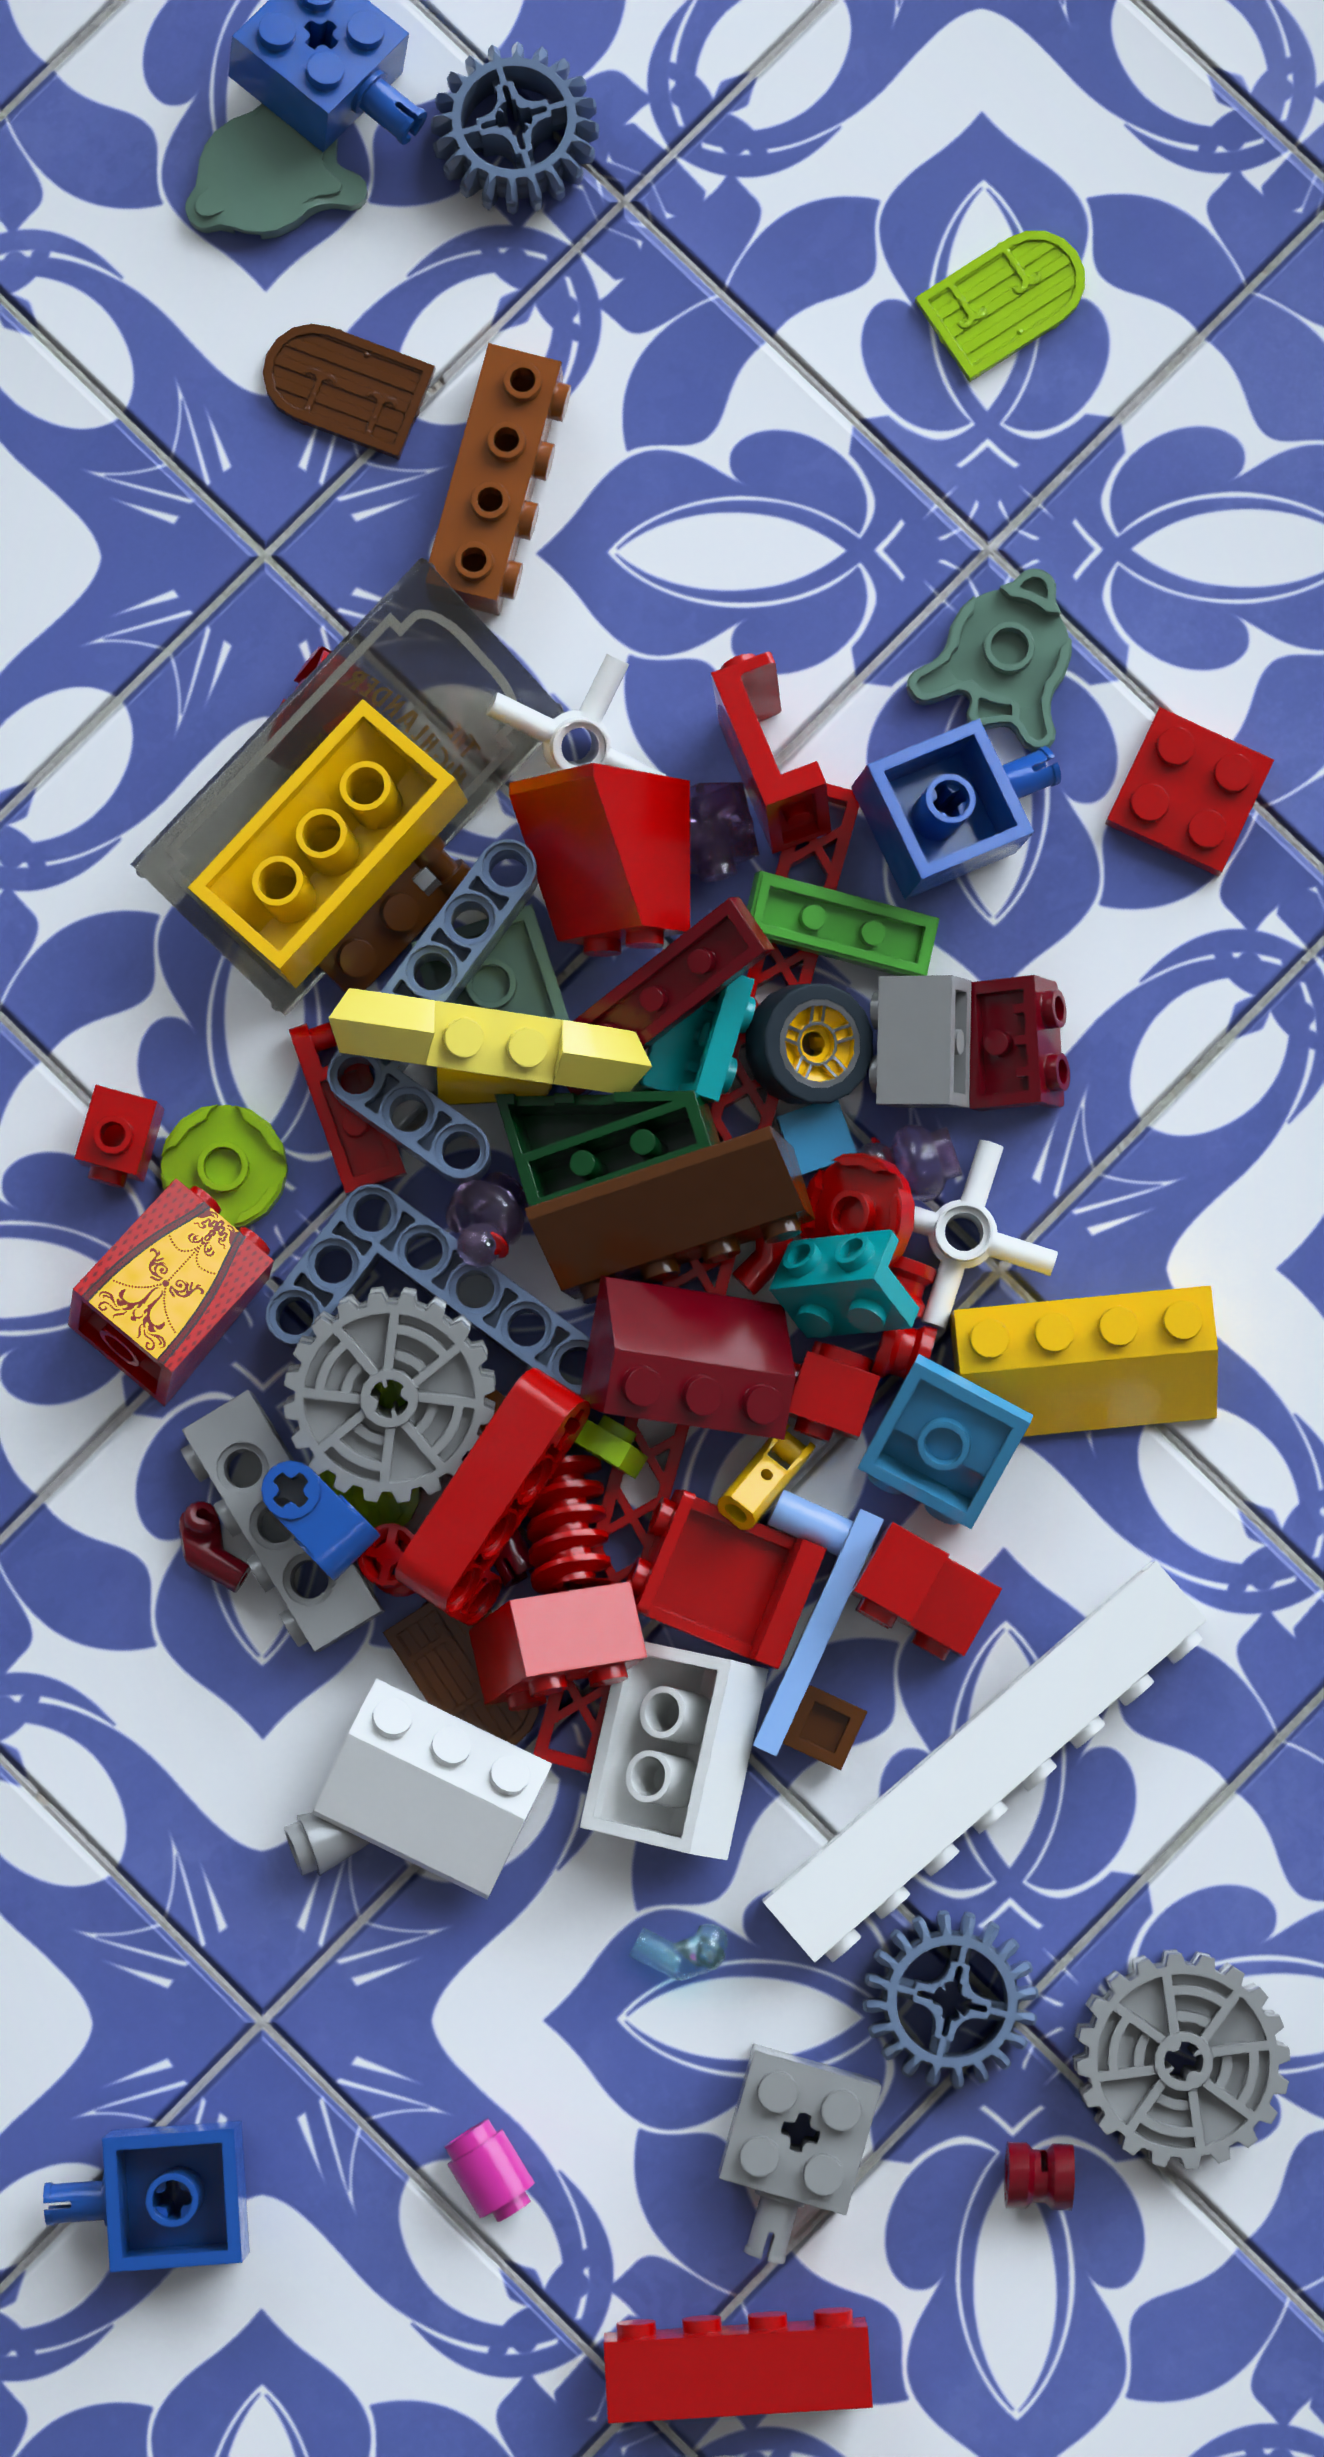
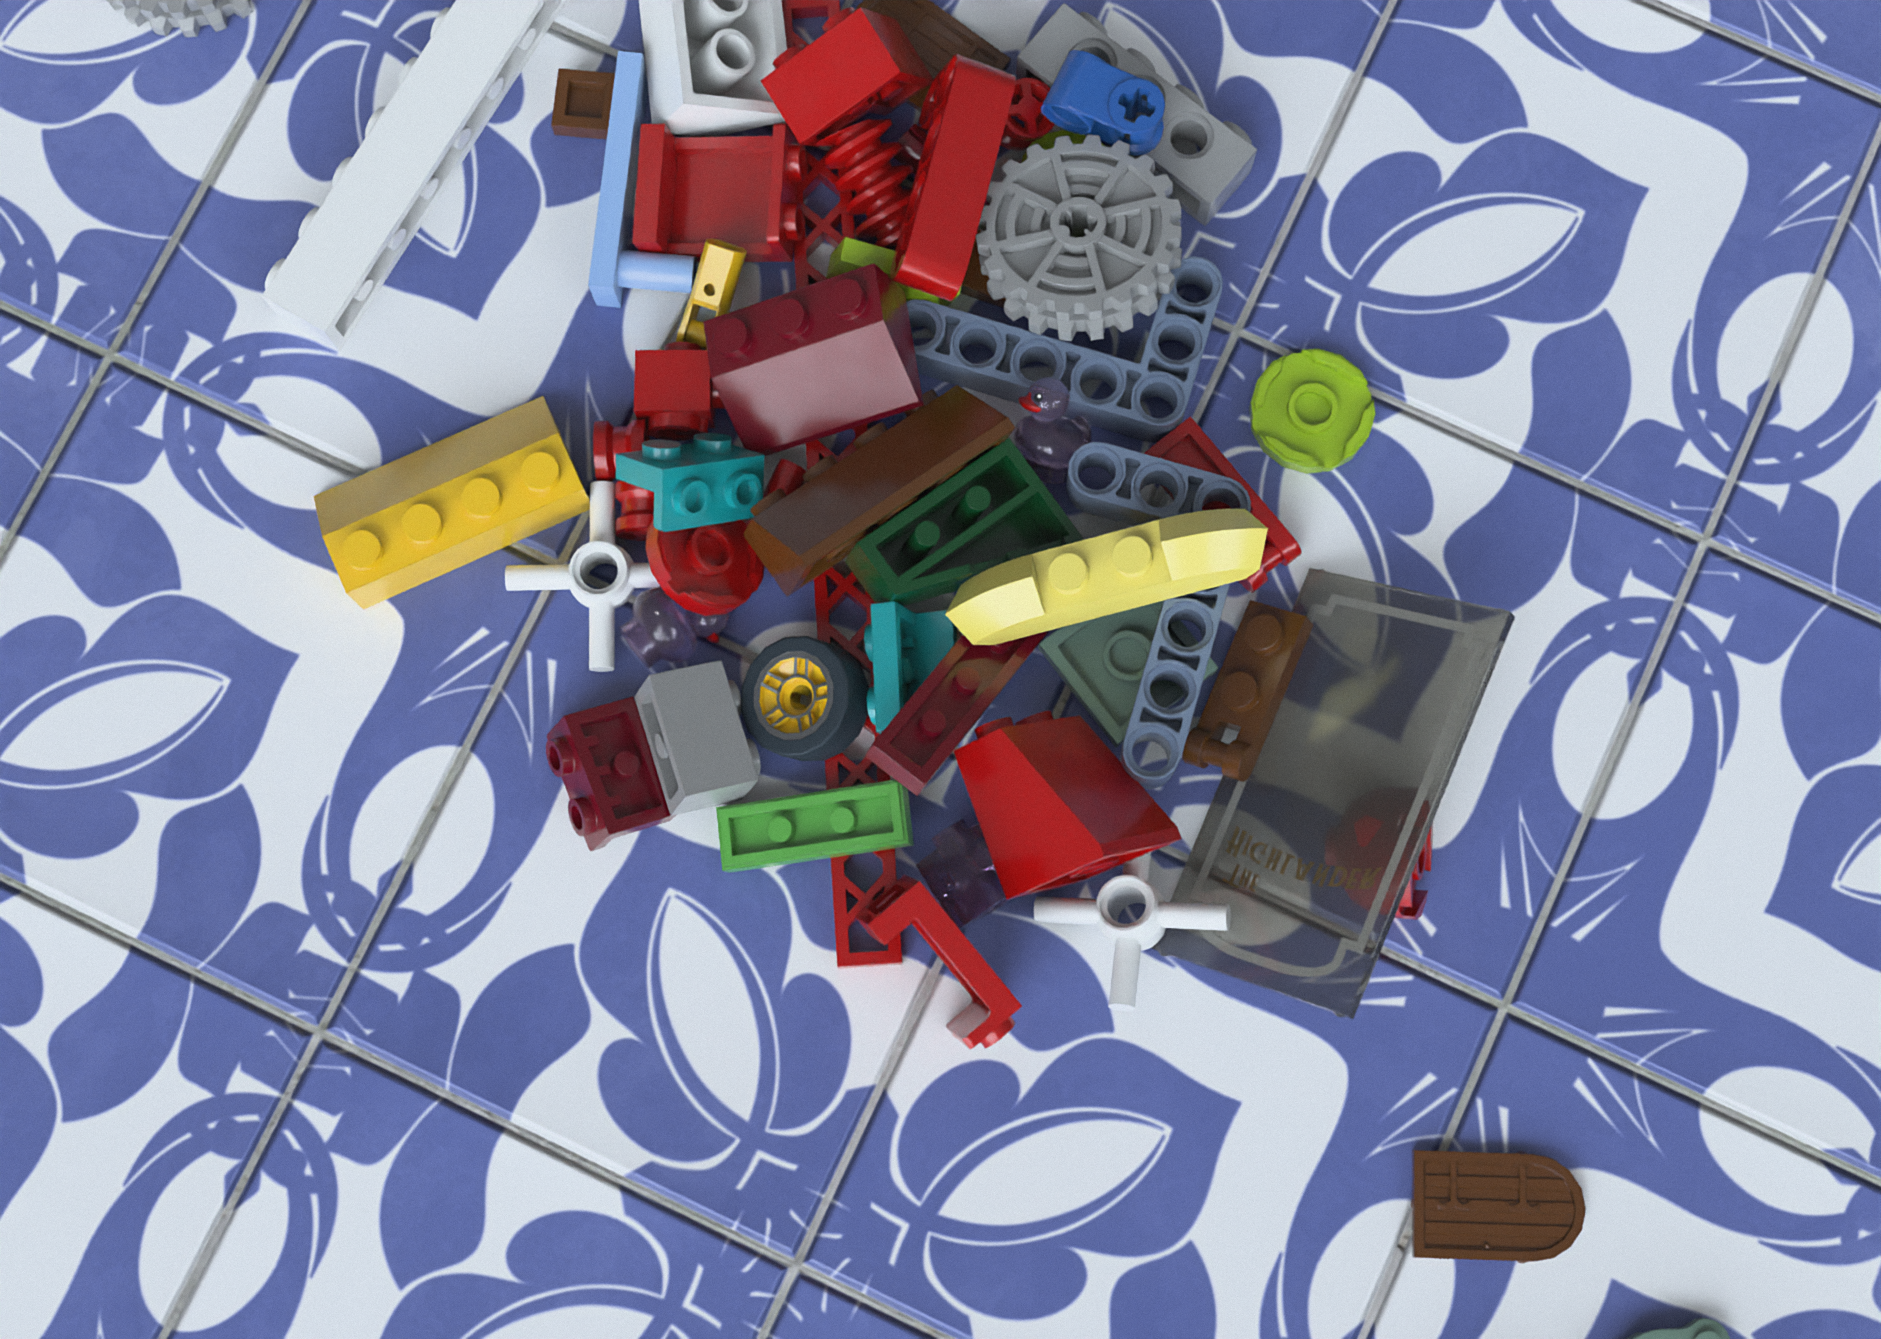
camera: 160 degrees right, 5 degrees down
slope [68,1178,274,1407] -> none
red brick [74,1085,165,1188] -> none
dark red arm [179,1501,251,1593] -> none
yellow slope [188,699,468,989] -> none
dark orange brick [423,343,571,616] -> none
dark azure tile [776,1100,857,1177] -> none
red brick [850,1522,1002,1661] -> none
blue brick [851,718,1061,900] -> none
dark azure plate [857,1354,1033,1529] -> none
sand green tile [906,568,1072,753] -> none
red plate [1105,707,1274,877] -> none

